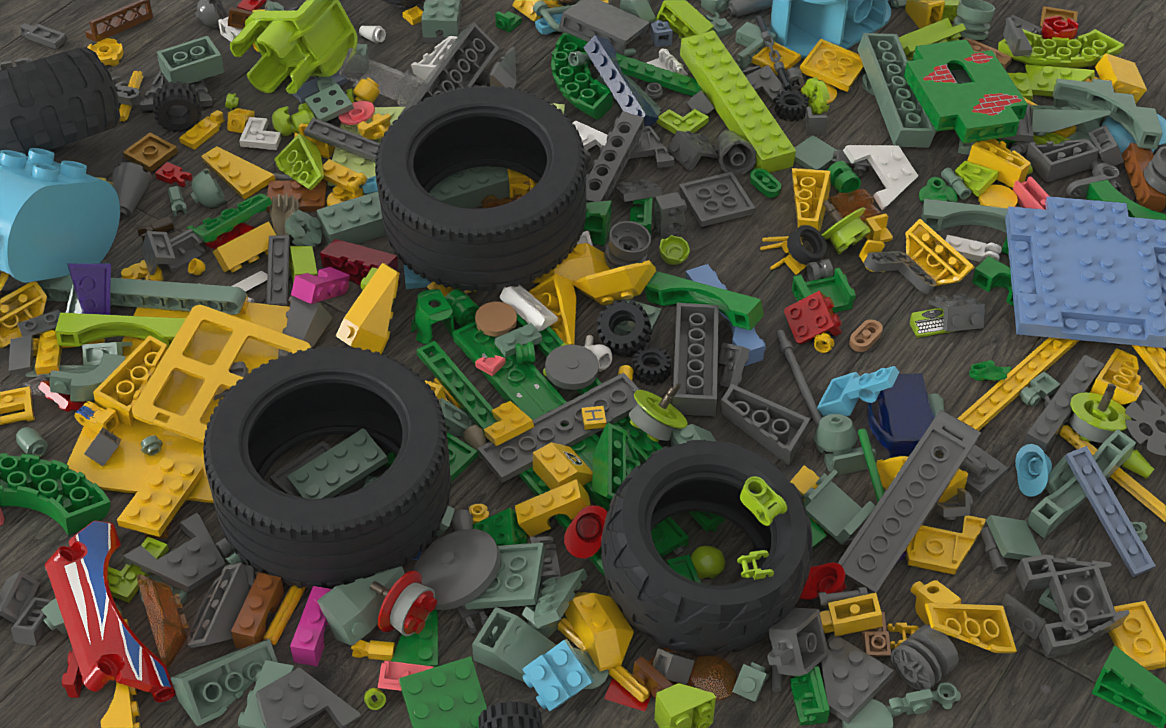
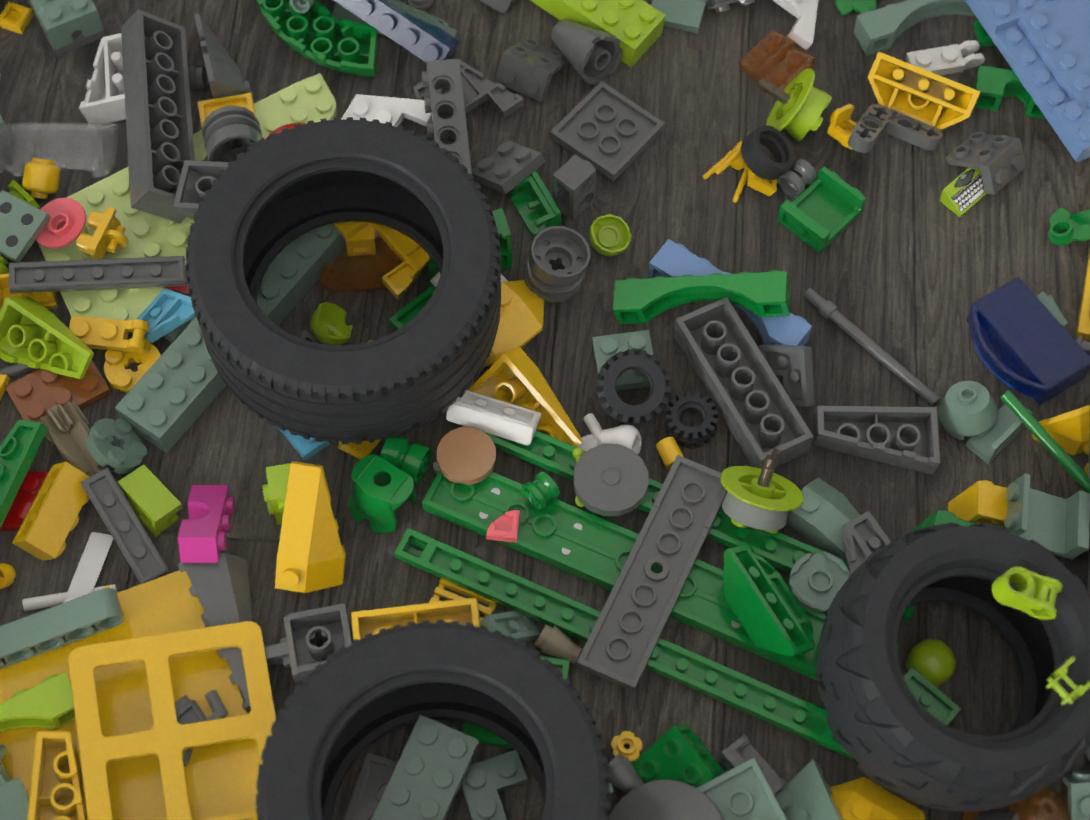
camera: 30 degrees left, 15 degrees up
dark red wedge [320,239,400,287] -> none
yellow plate [484,401,534,446] -> none
sand green plate [495,323,542,358] -> none
yellow arch [515,479,591,537] -> none
yellow slope [533,442,593,490] -> none
red piece [564,505,607,559] -> none
yellow wedge [572,260,656,305] -> none
yellow tile [581,406,607,430] -> none
lime plate [657,109,709,134] -> none
green plate [750,168,781,198] -> none
red bracket [784,291,842,344] -> none
yellow wedge [792,168,831,238] -> none
yellow plate [814,333,834,353] -> none
medium azure plate [817,366,899,416] -> none
green wheel [827,161,861,197] -> none
medium nougat plate [849,320,883,352] -> none
yellow panel [865,214,893,243] -> none

